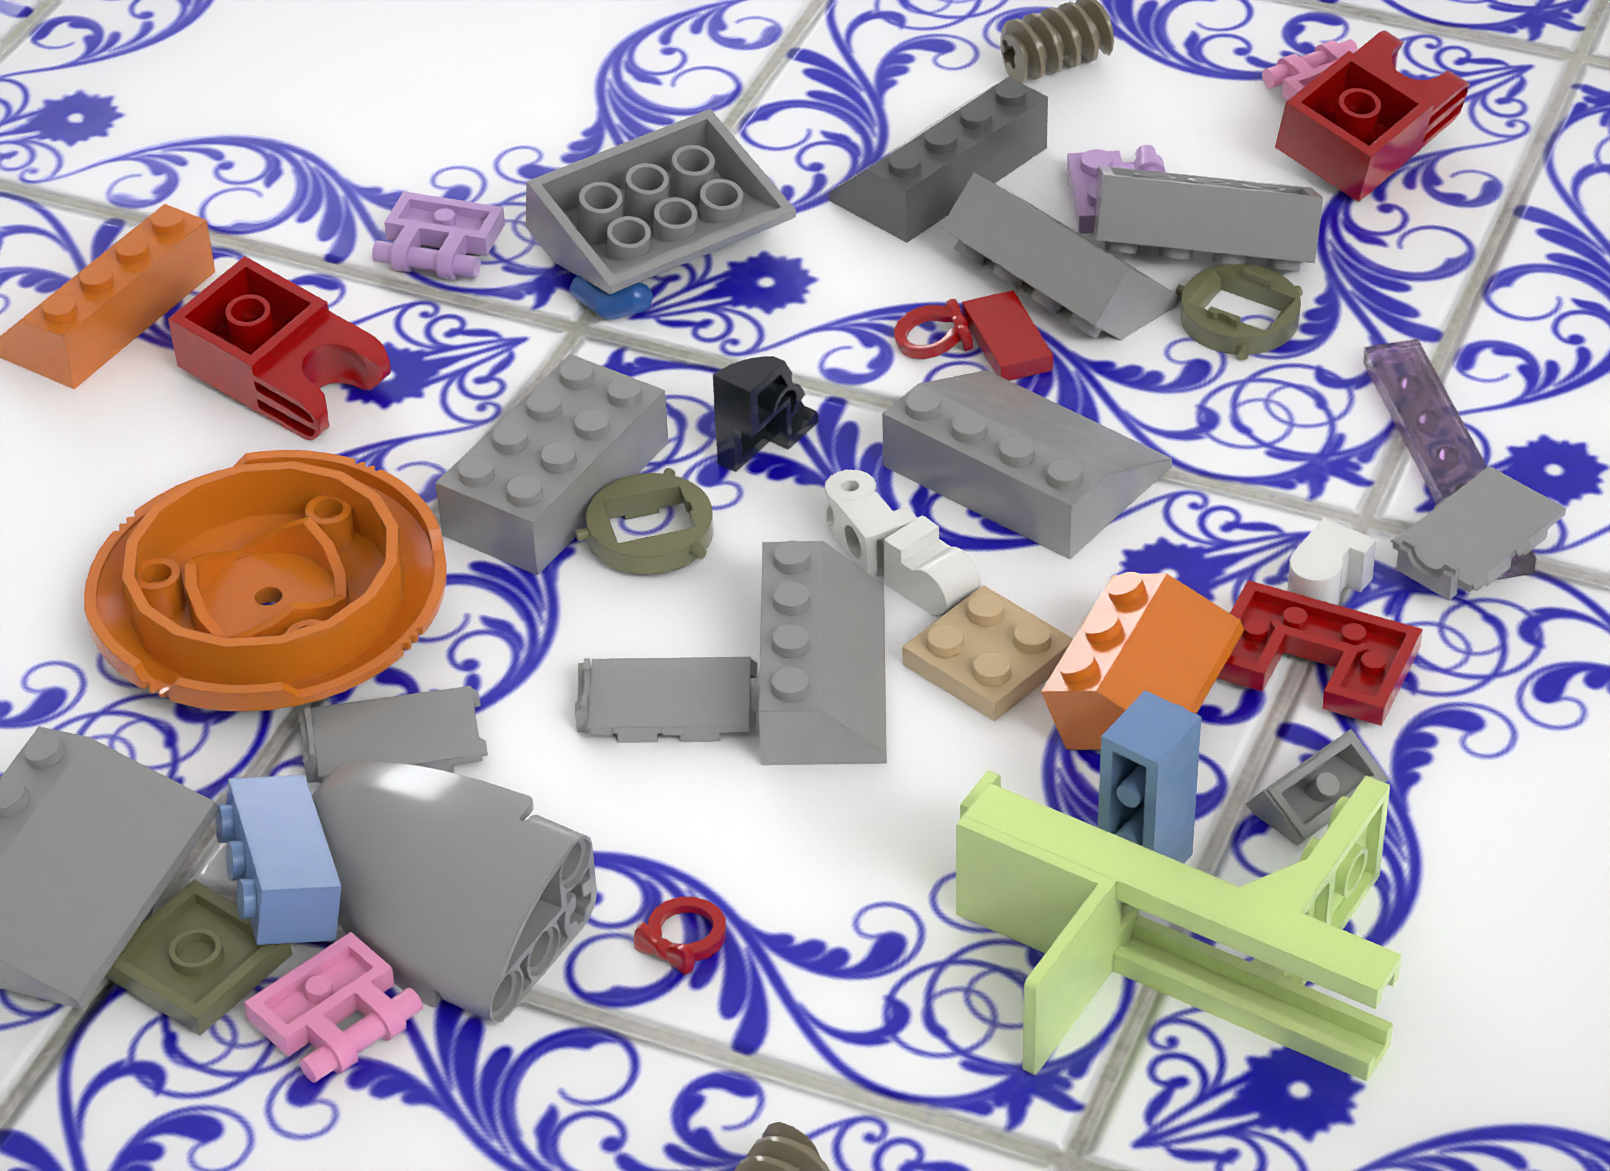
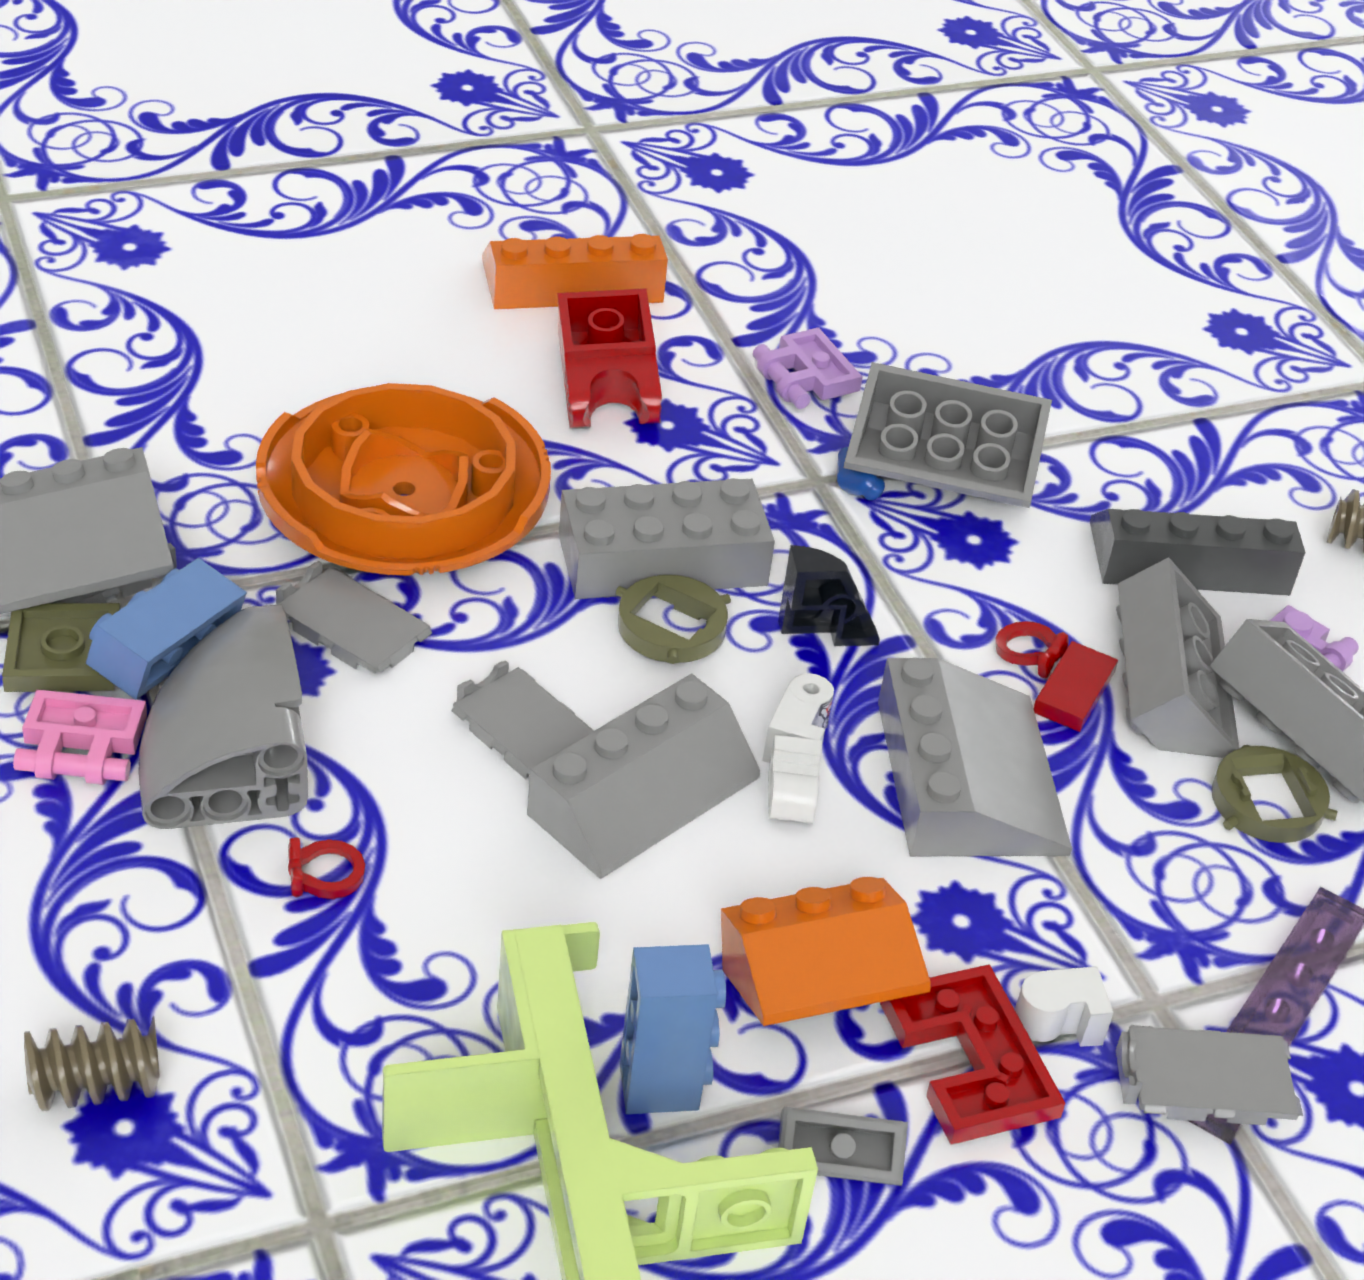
camera: 40 degrees right, 0 degrees up
tan plate [902,585,1073,721] -> none

